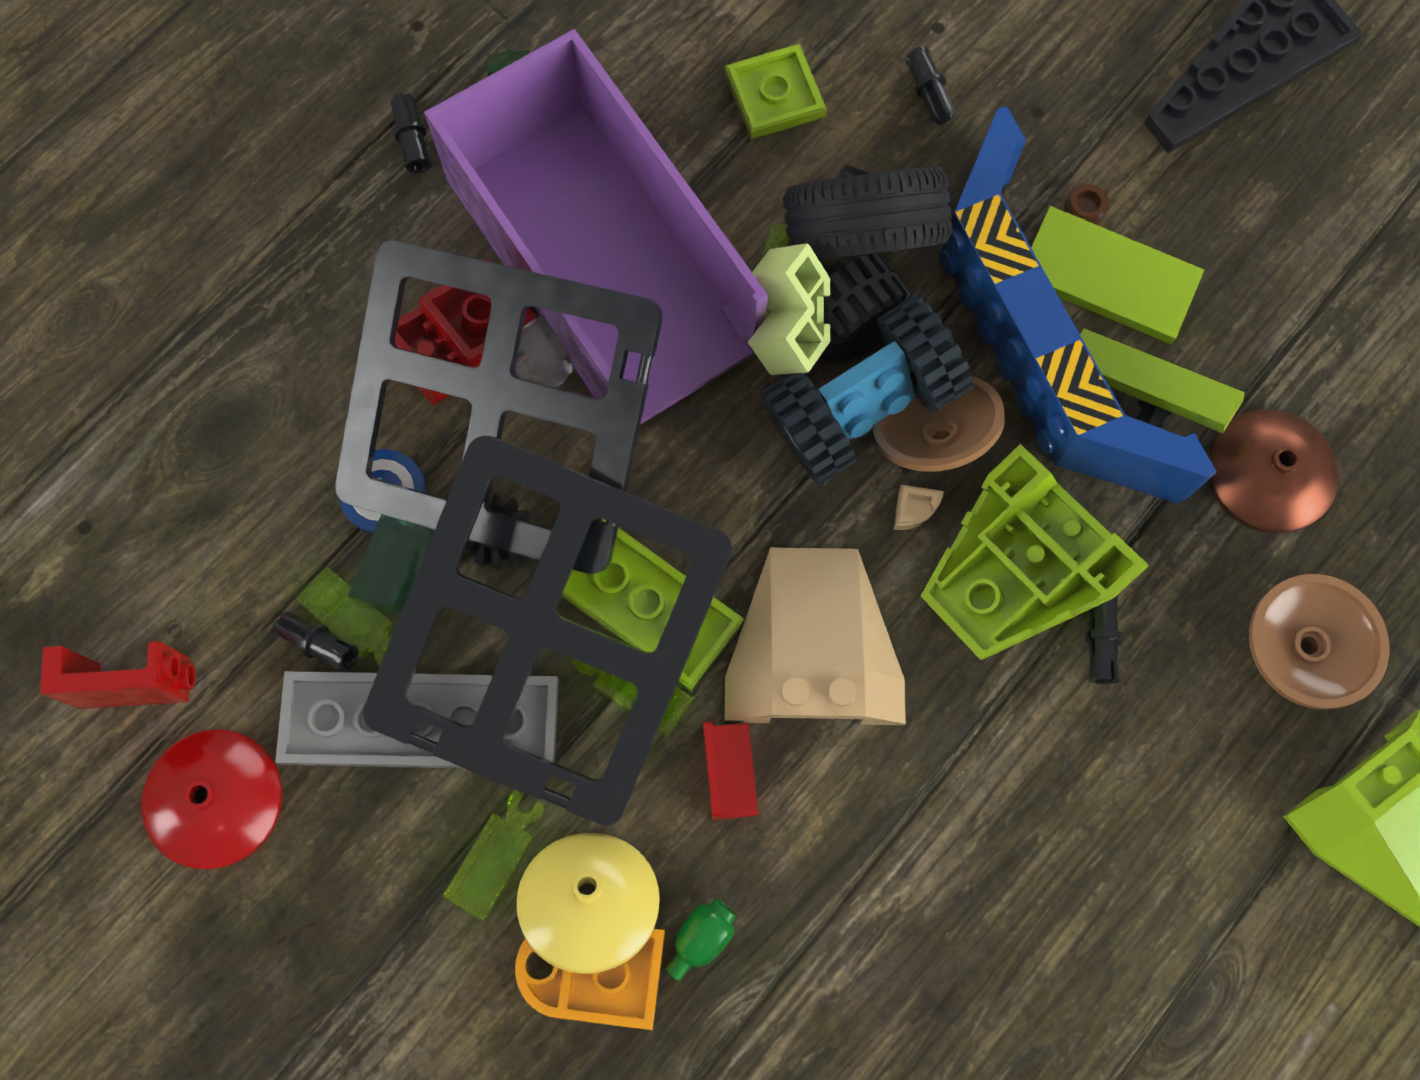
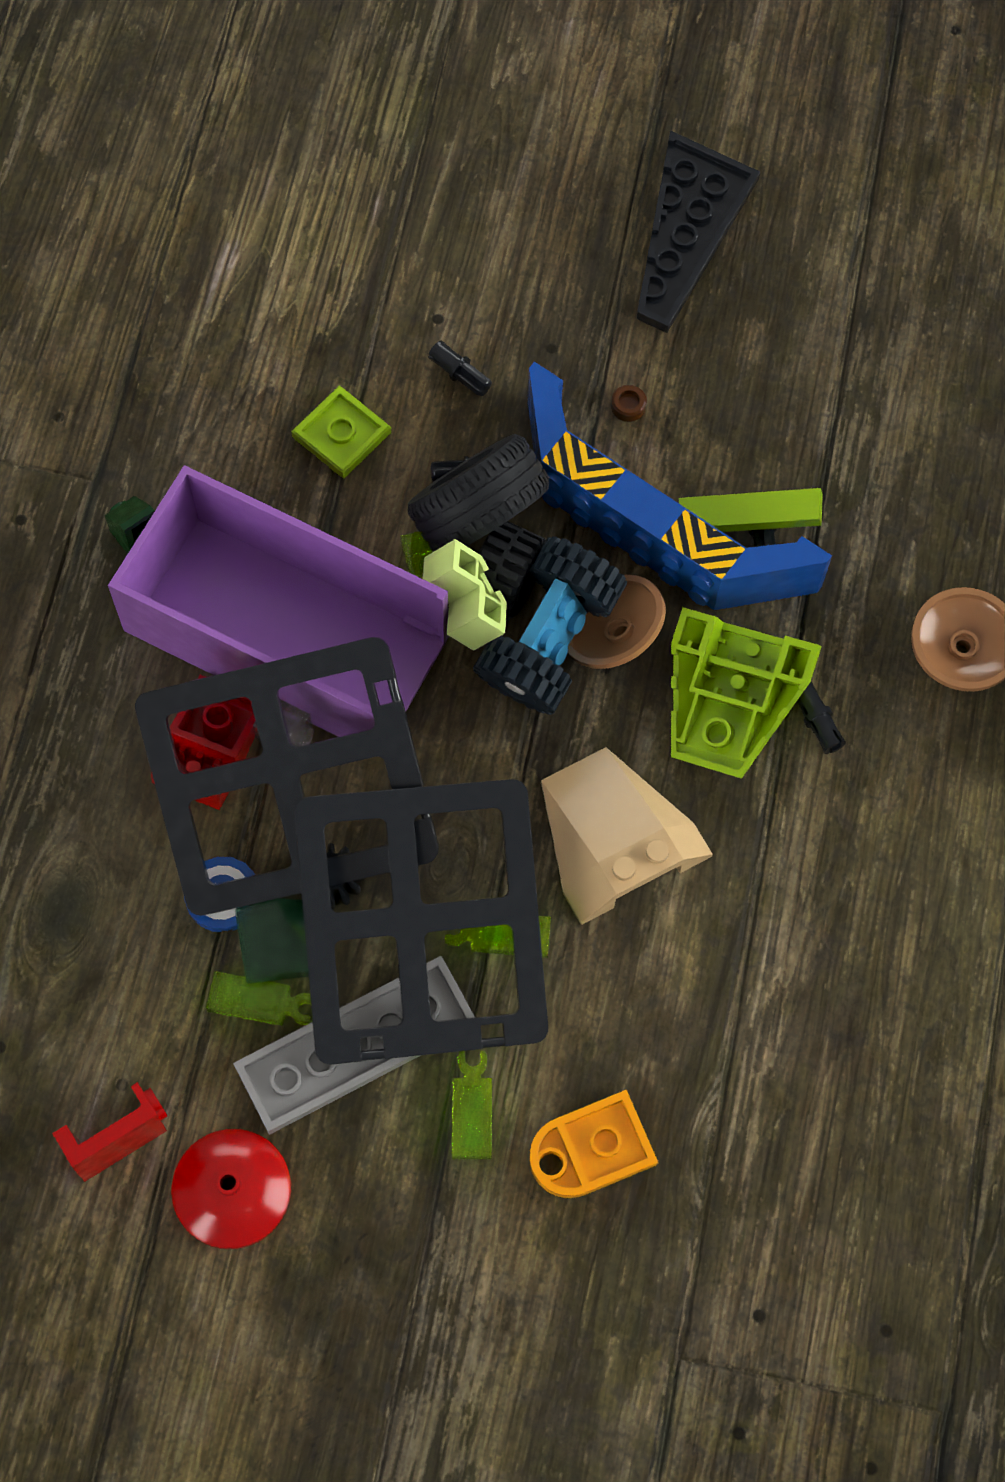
camera: 30 degrees left, 5 degrees down
black axle [273,612,359,672] -> none
black axle [390,93,432,173] -> none
light yellow dish [517,832,660,974] -> none
lime tile [562,519,745,692] -> none
green plant [665,898,737,981] -> none
red panel [703,721,758,821] -> none
tan tile [893,484,944,530] -> none
lime tile [1031,206,1204,345] -> none
copper dish [1208,409,1339,534] -> none

